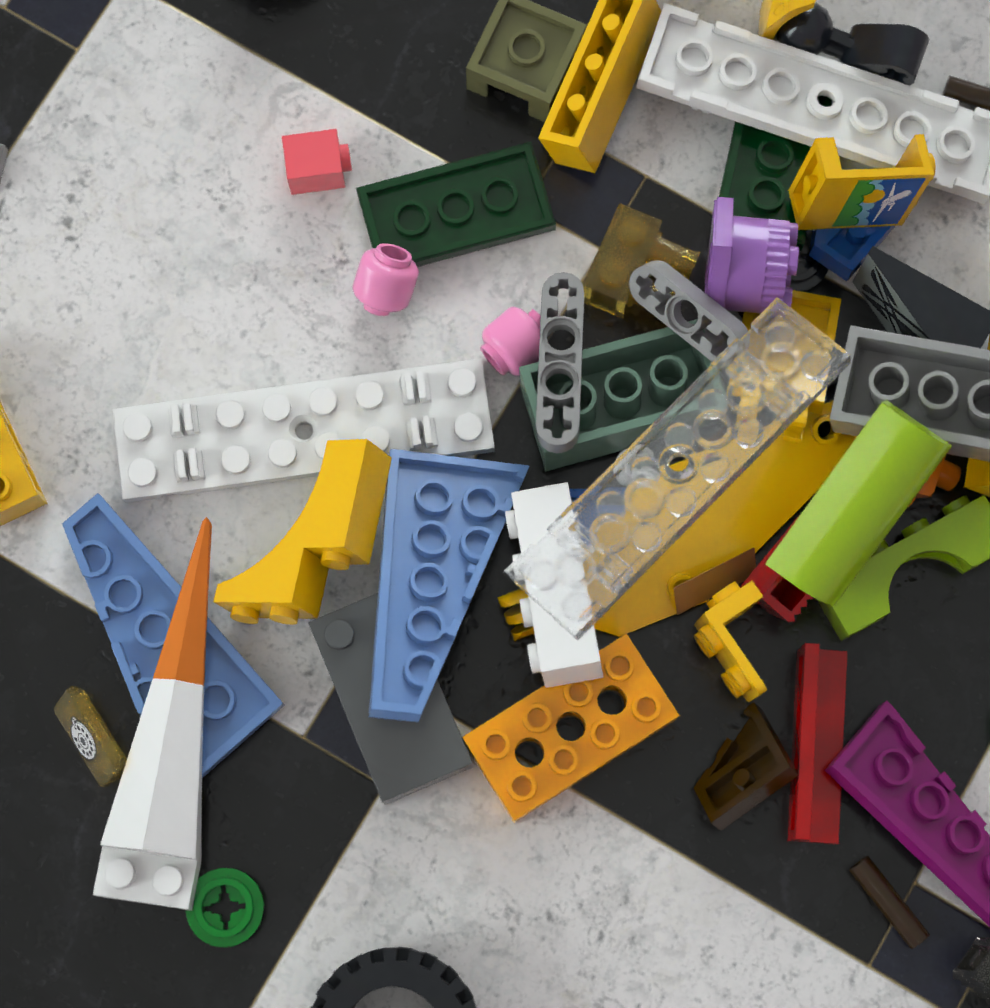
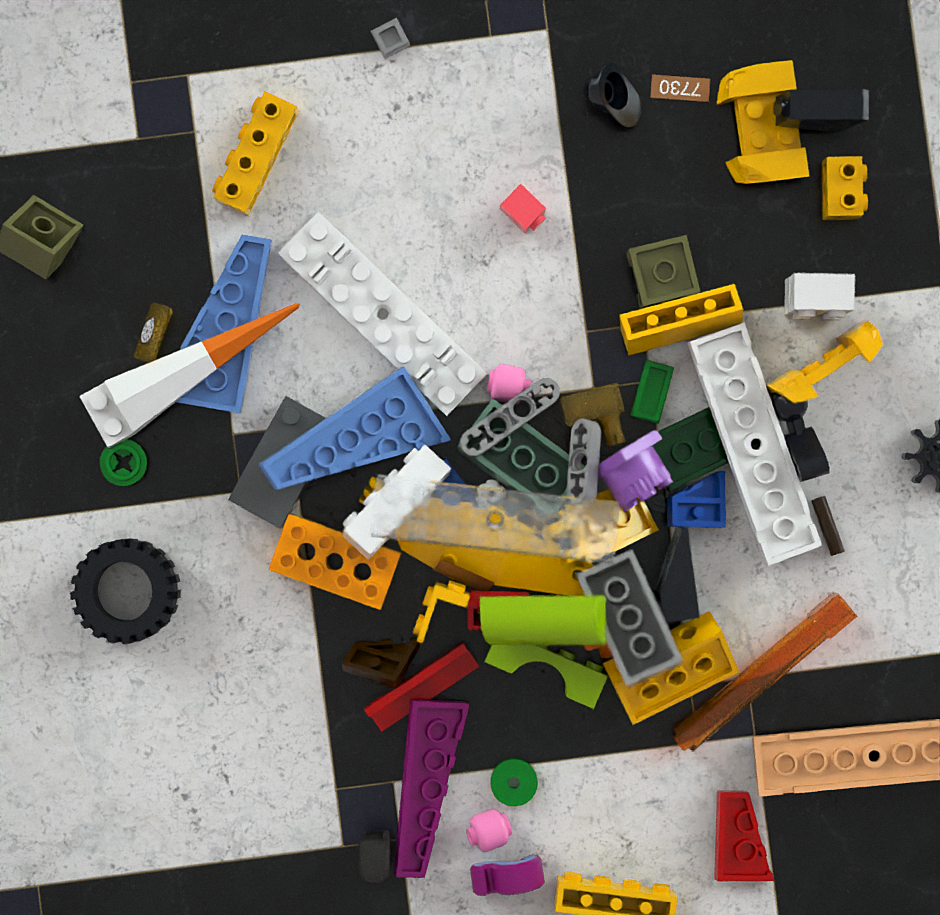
camera: 45 degrees right, 10 degrees up
yellow arch [213,439,392,625] -> none
bright pink head [352,243,419,316] -> none
dark green tile [356,141,556,267] -> none
yellow panel [788,134,936,230] -> none
dark brown piece [849,855,930,949] -> none
none -> green tile [630,359,674,424]

